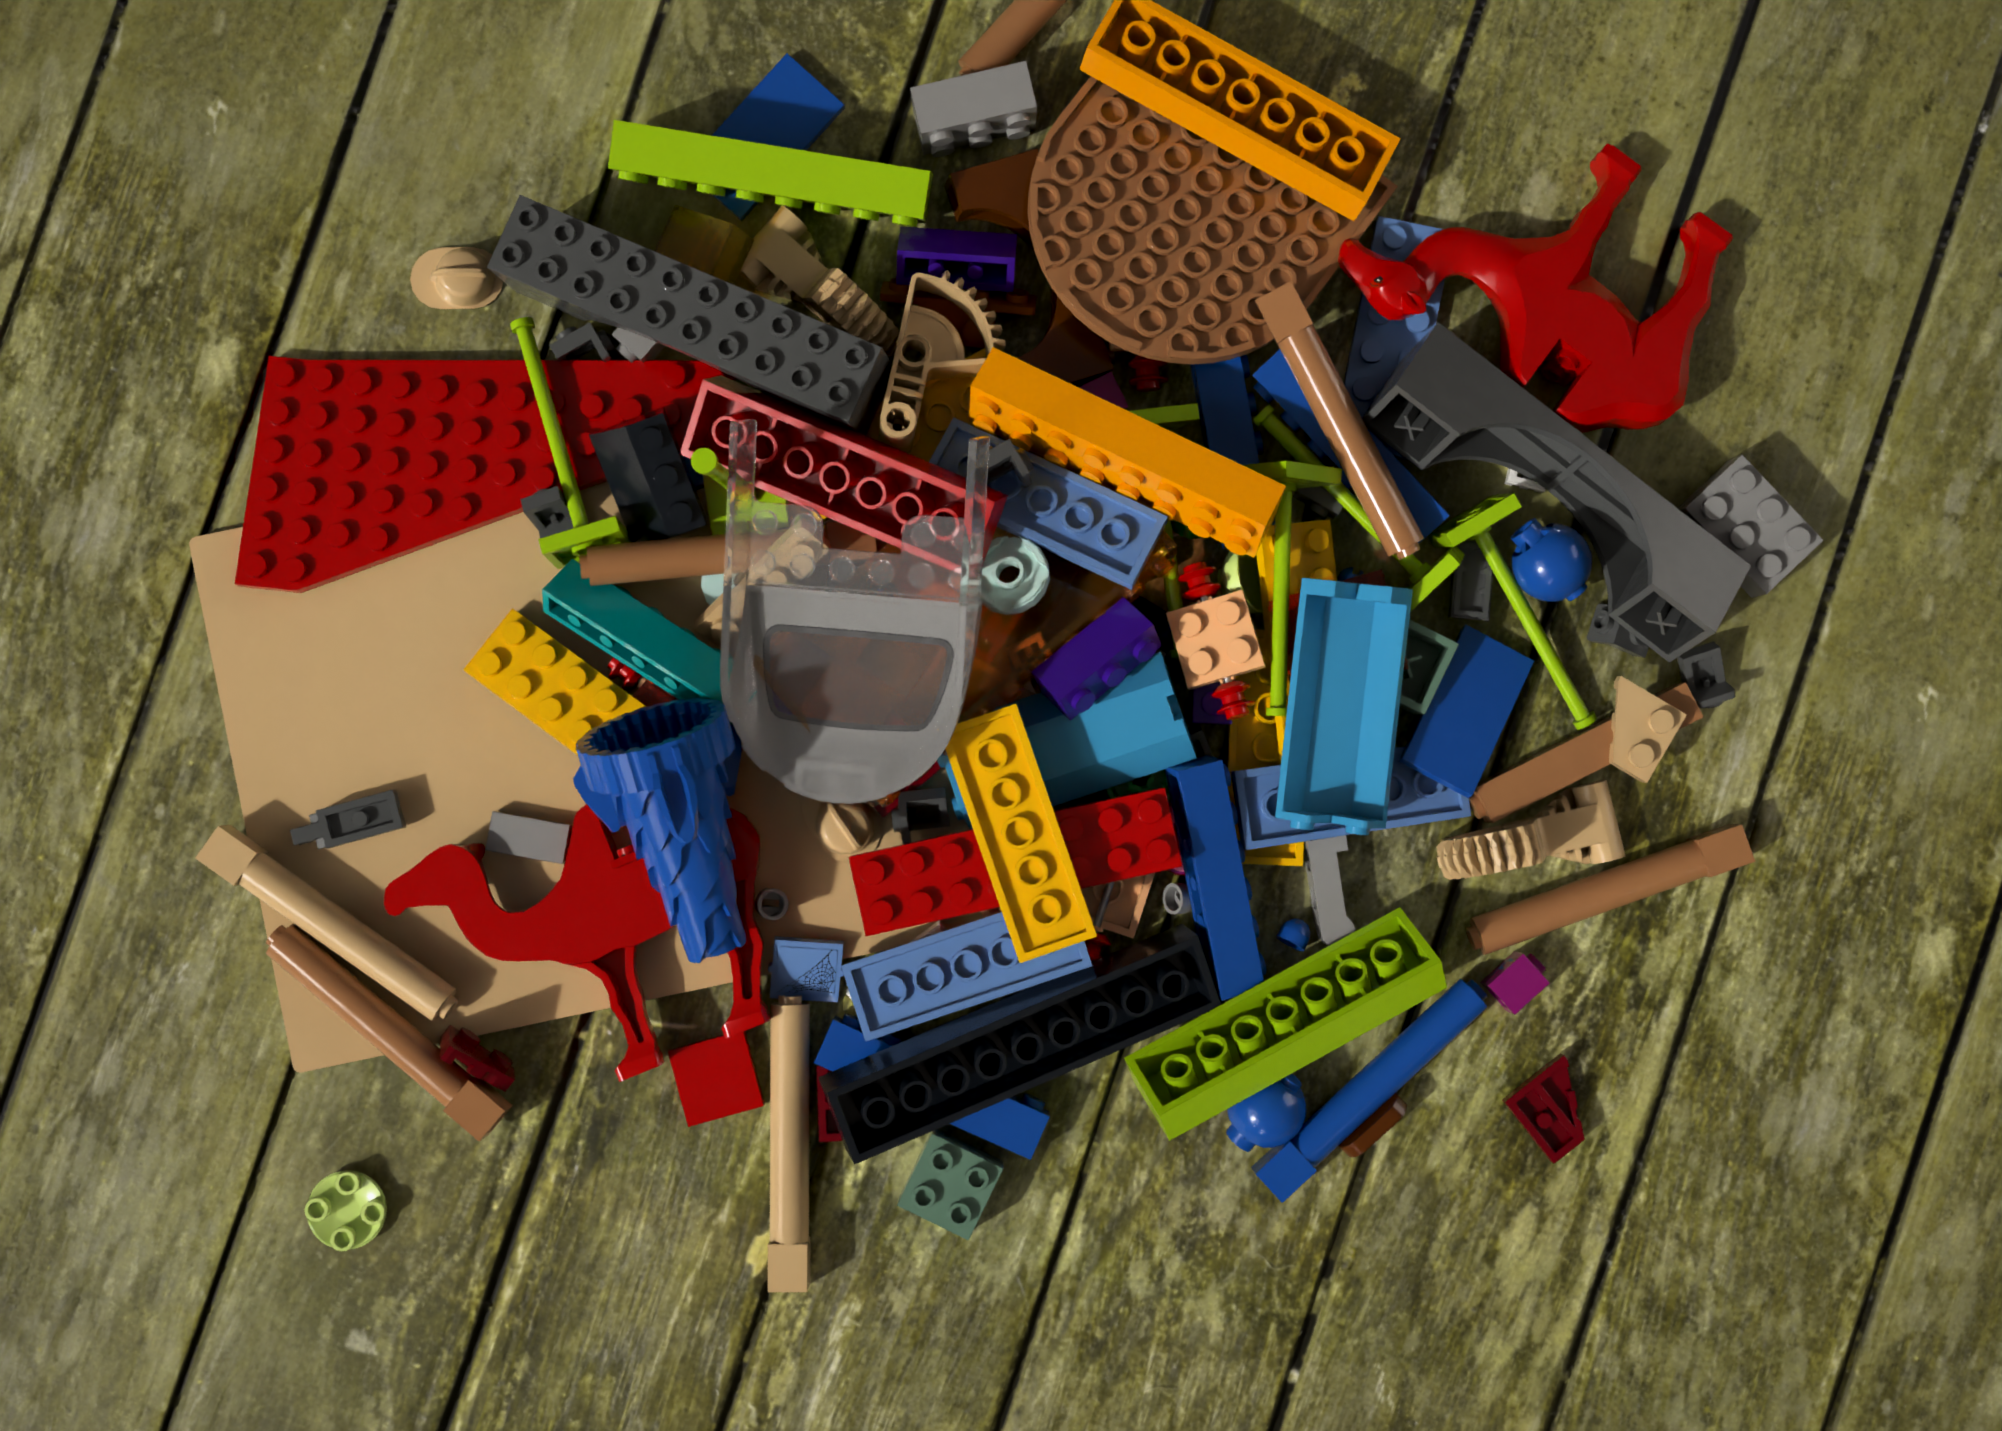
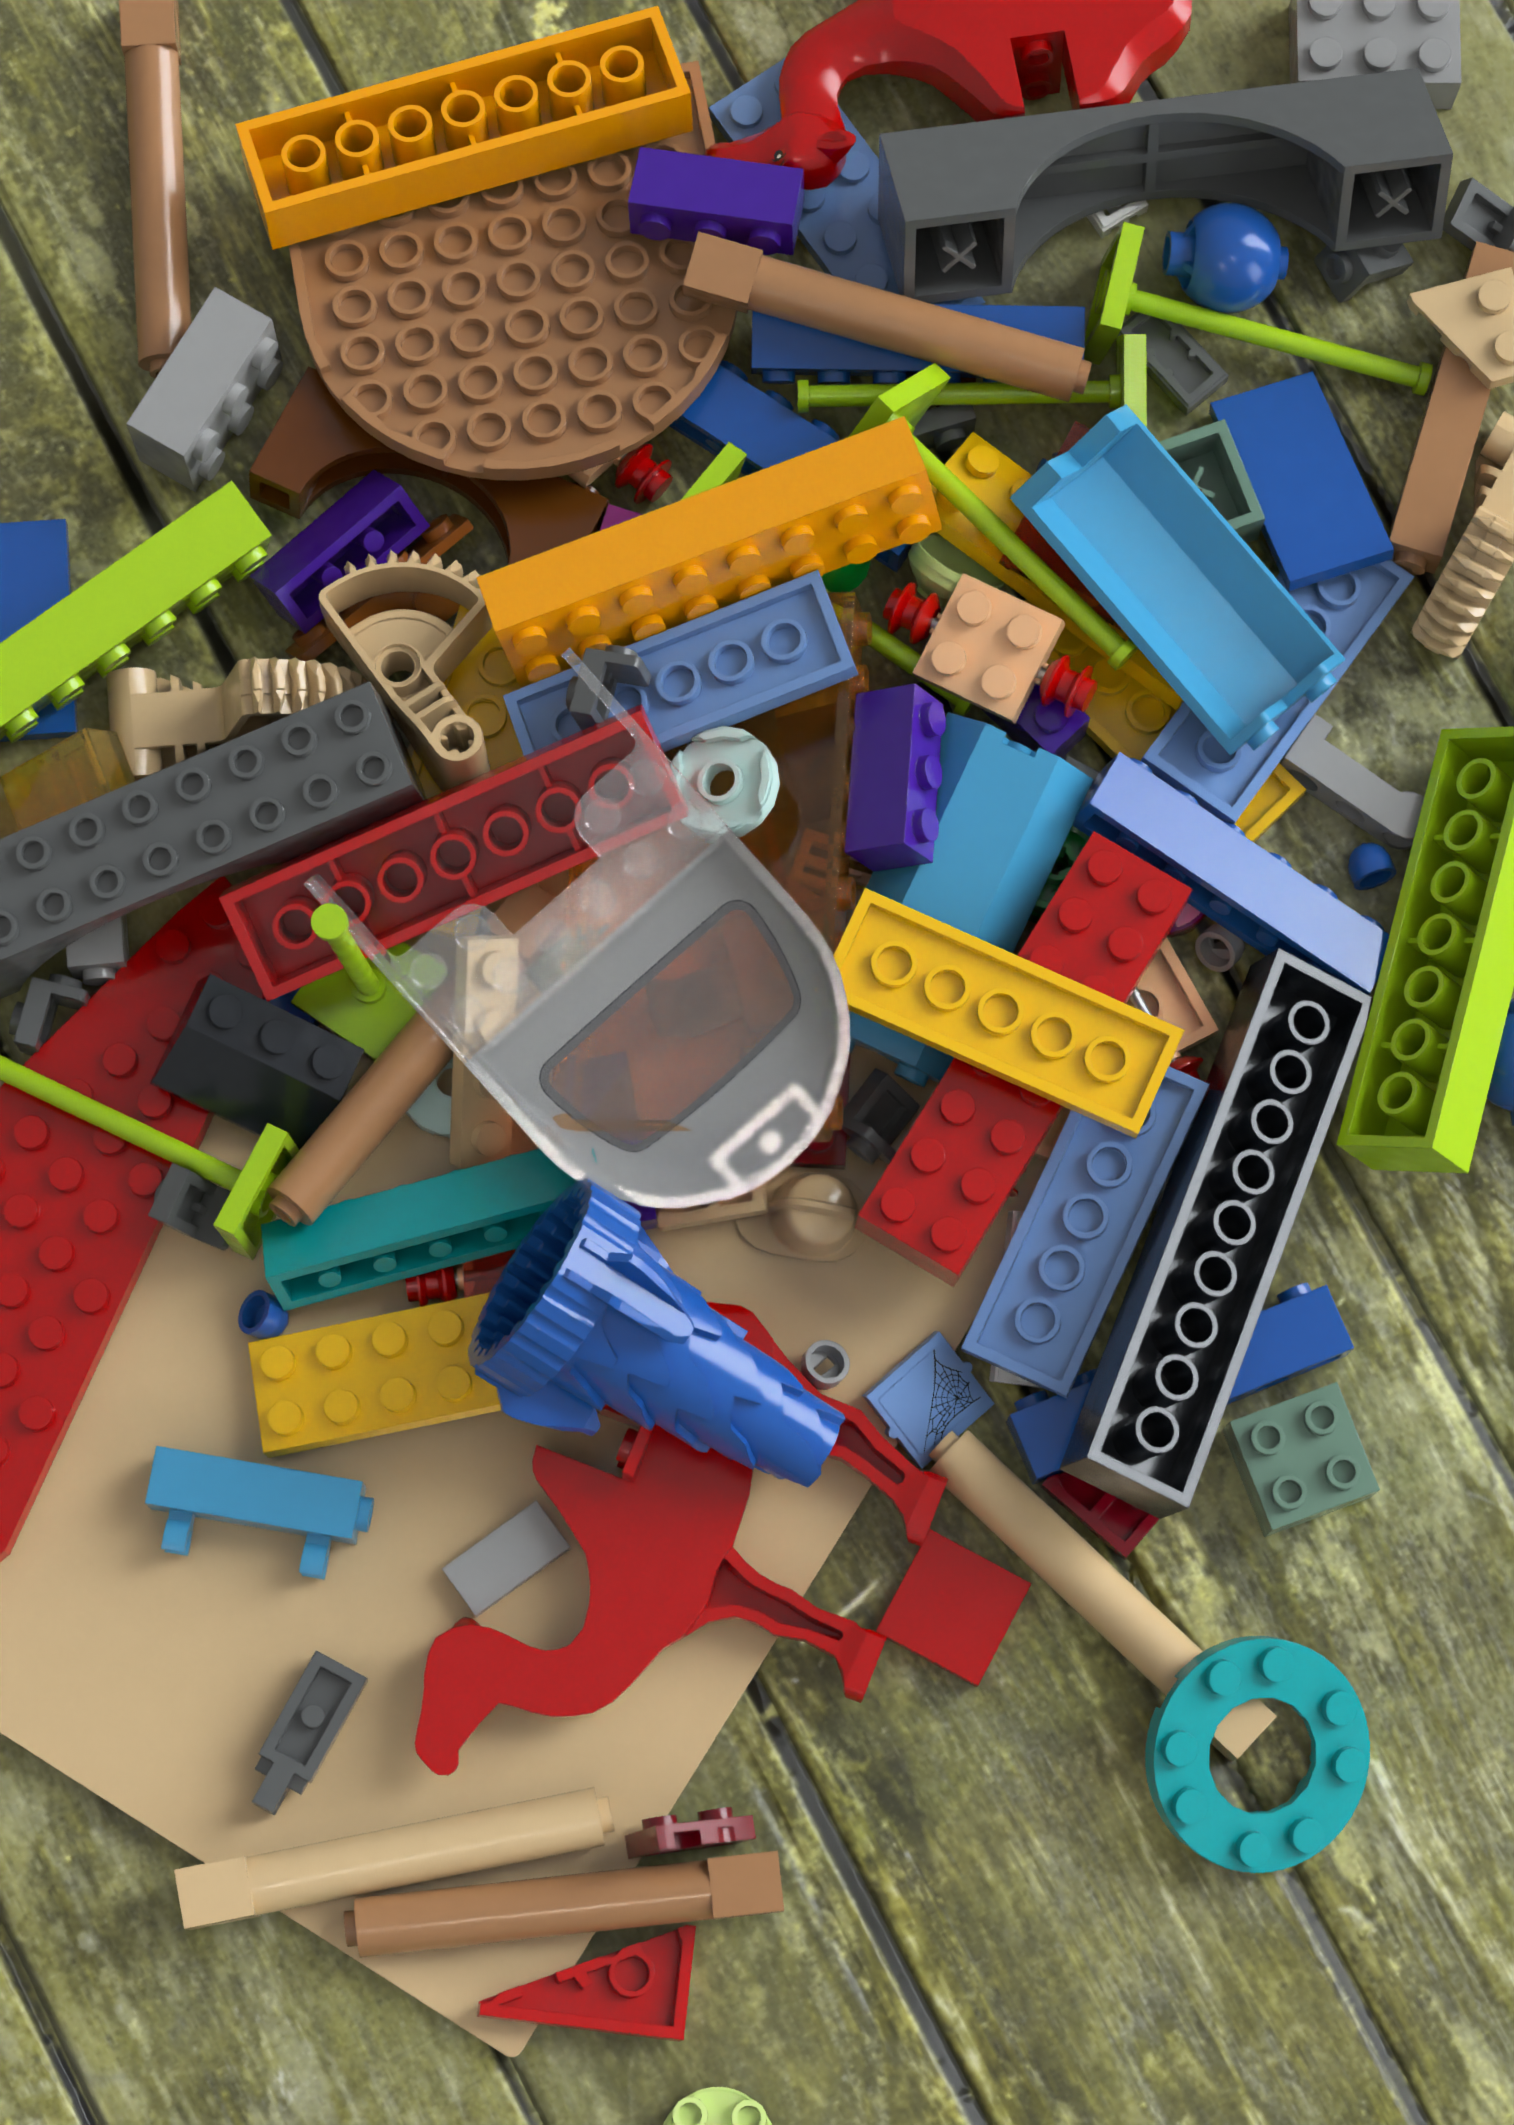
camera: 45 degrees left, 10 degrees down
none -> dark azure brick [145,1446,374,1580]
none -> blue hinge [238,1290,289,1339]
none -> red wing [477,1925,696,2042]
none -> dark purple brick [628,147,804,255]
none -> teal plate [1145,1636,1370,1873]

